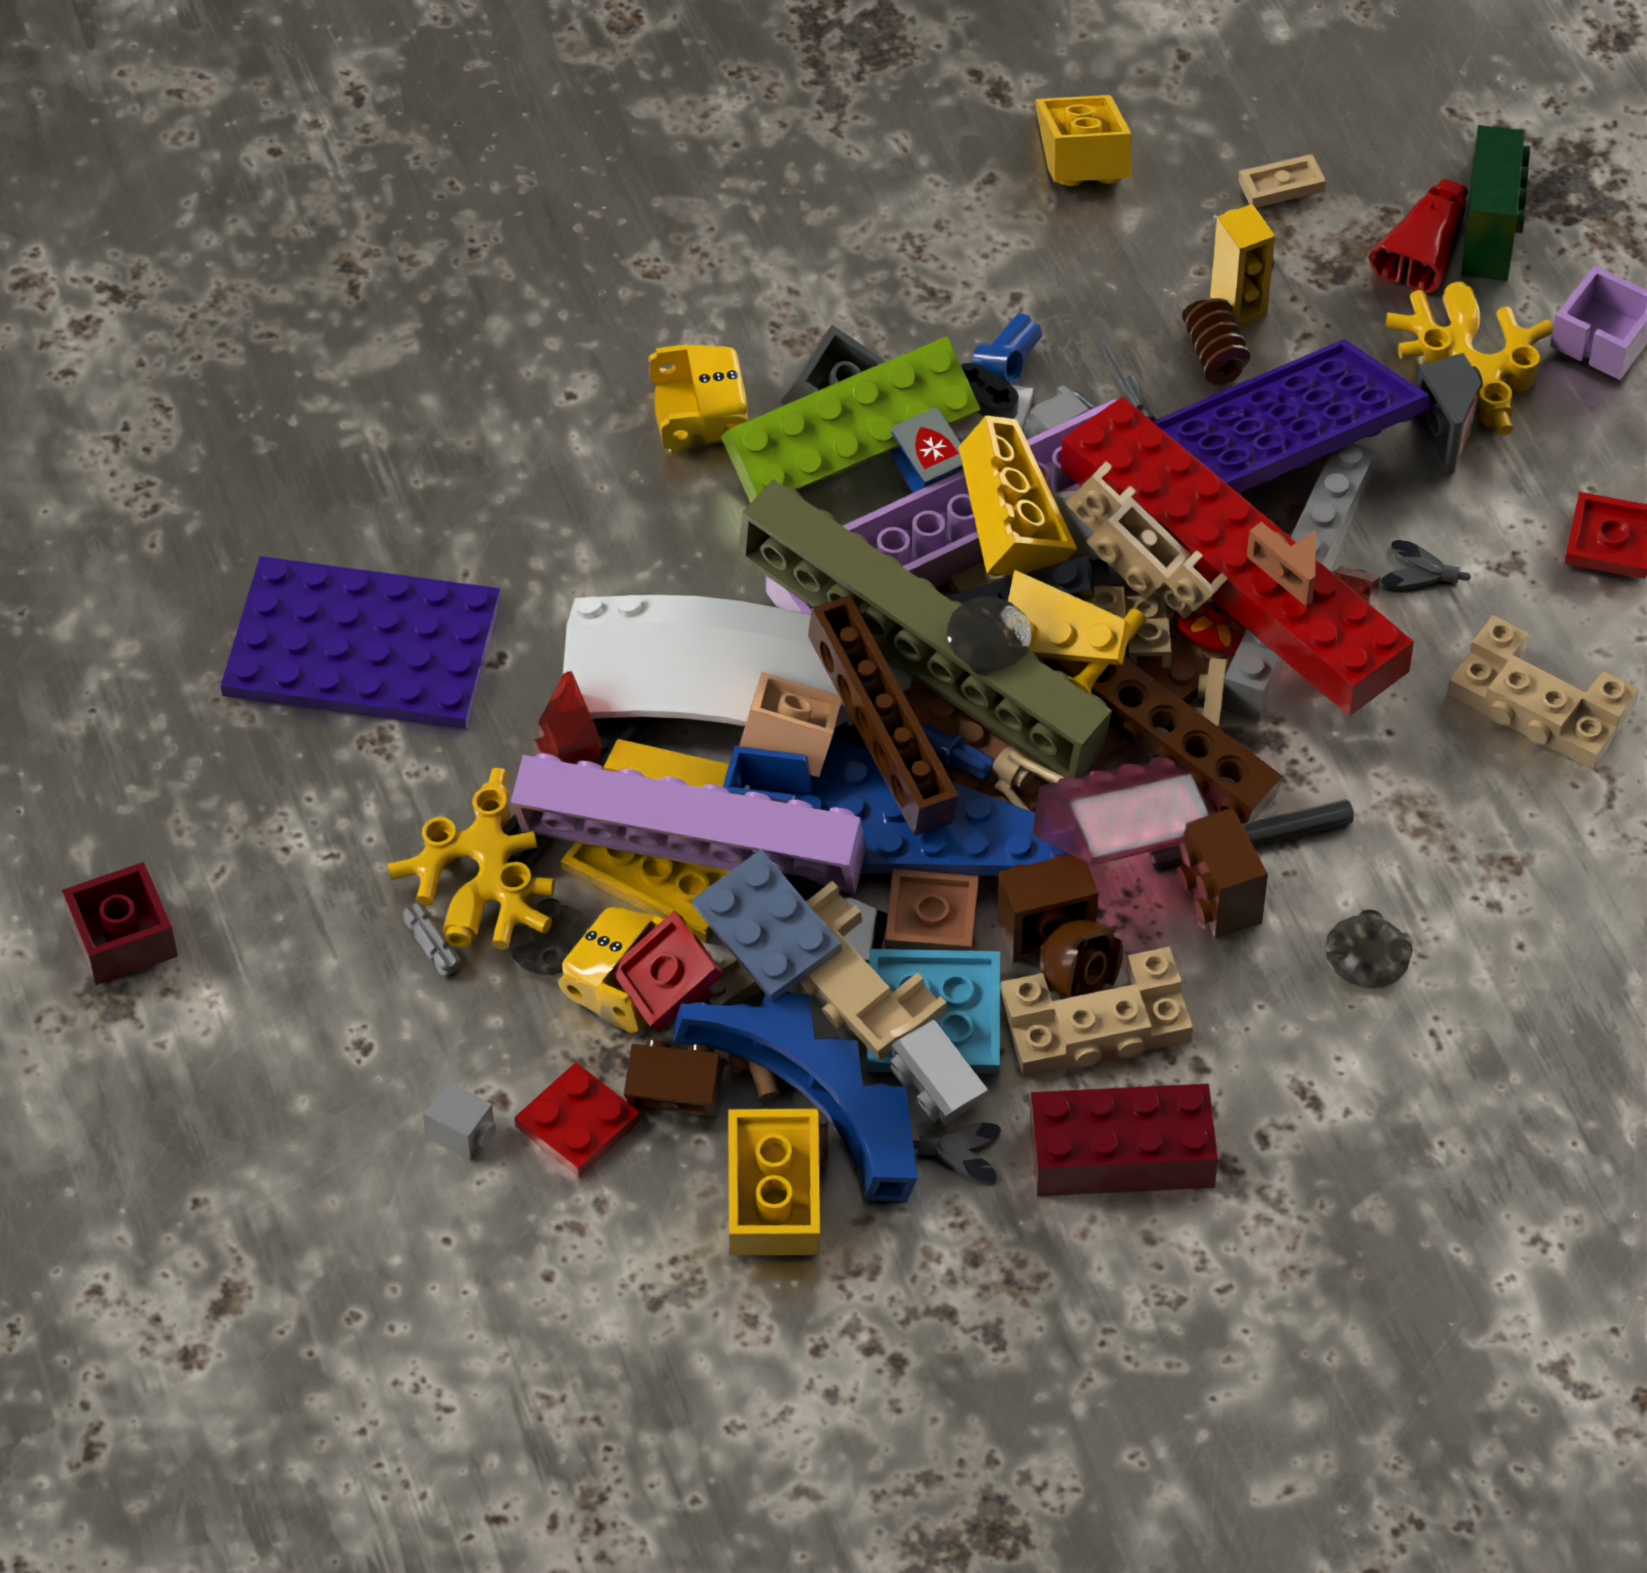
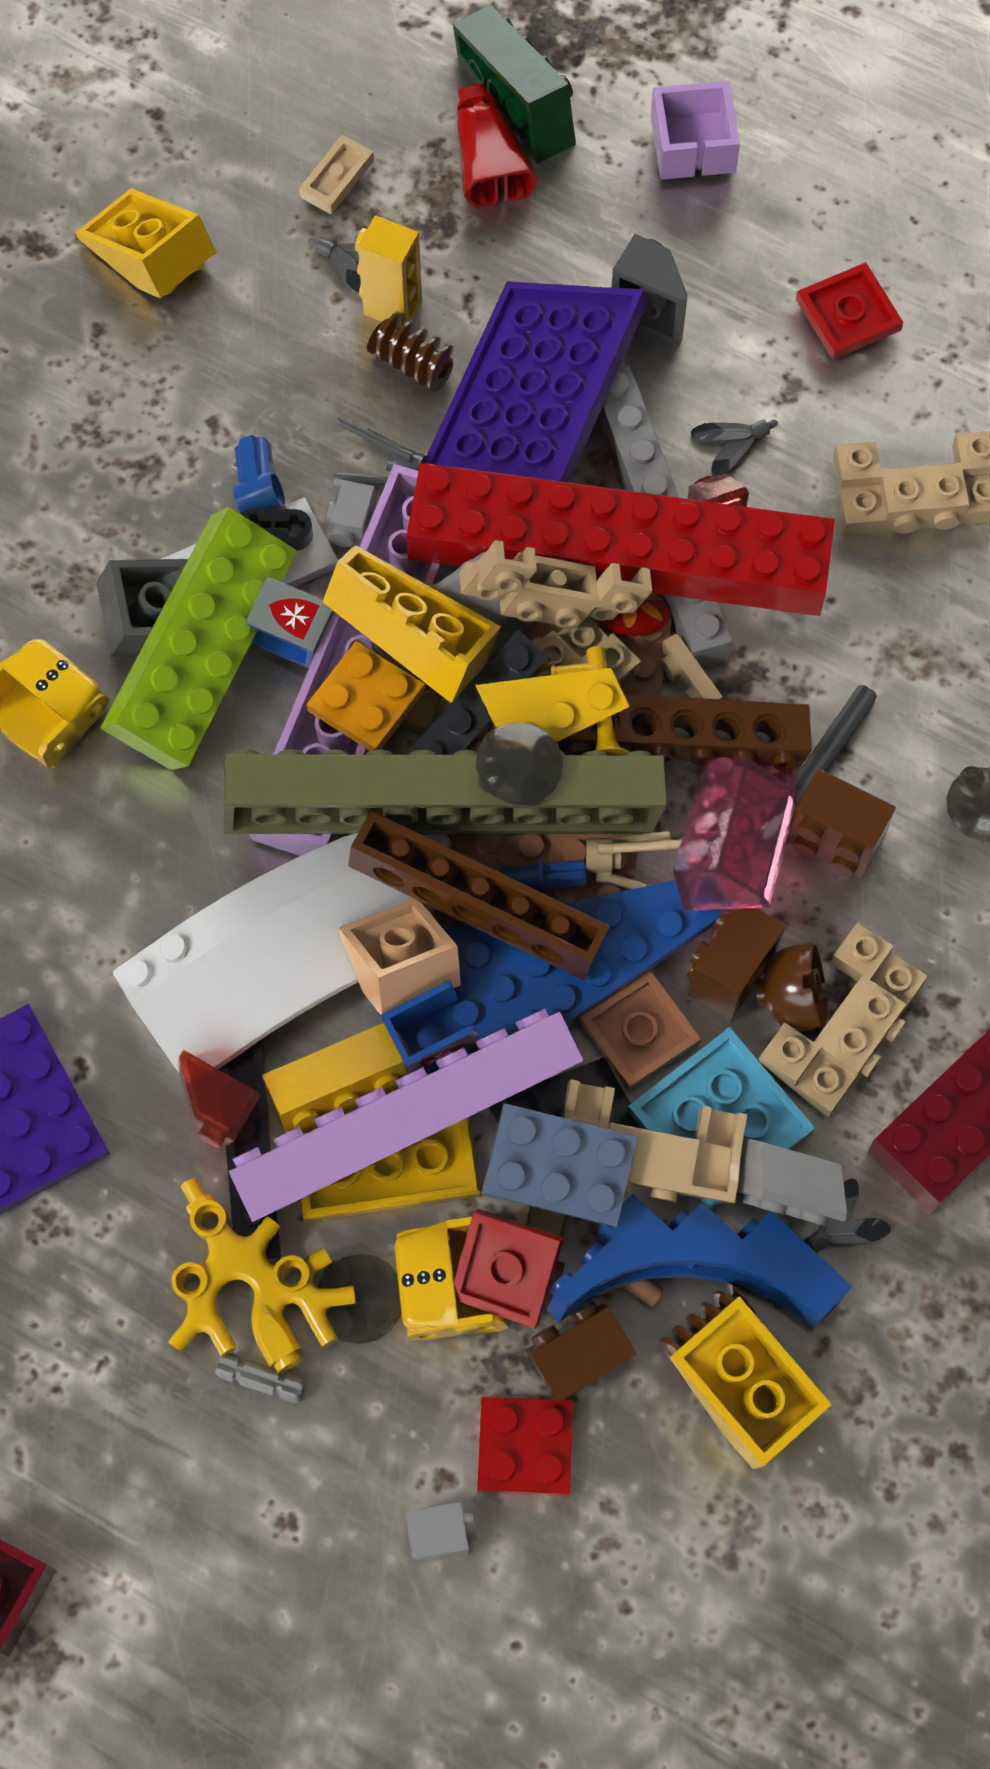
camera: 40 degrees left, 15 degrees up
nougat slope [1247,522,1316,606] -> none
yellow plant [1385,282,1553,436] -> none
none -> light orange plate [306,641,425,751]

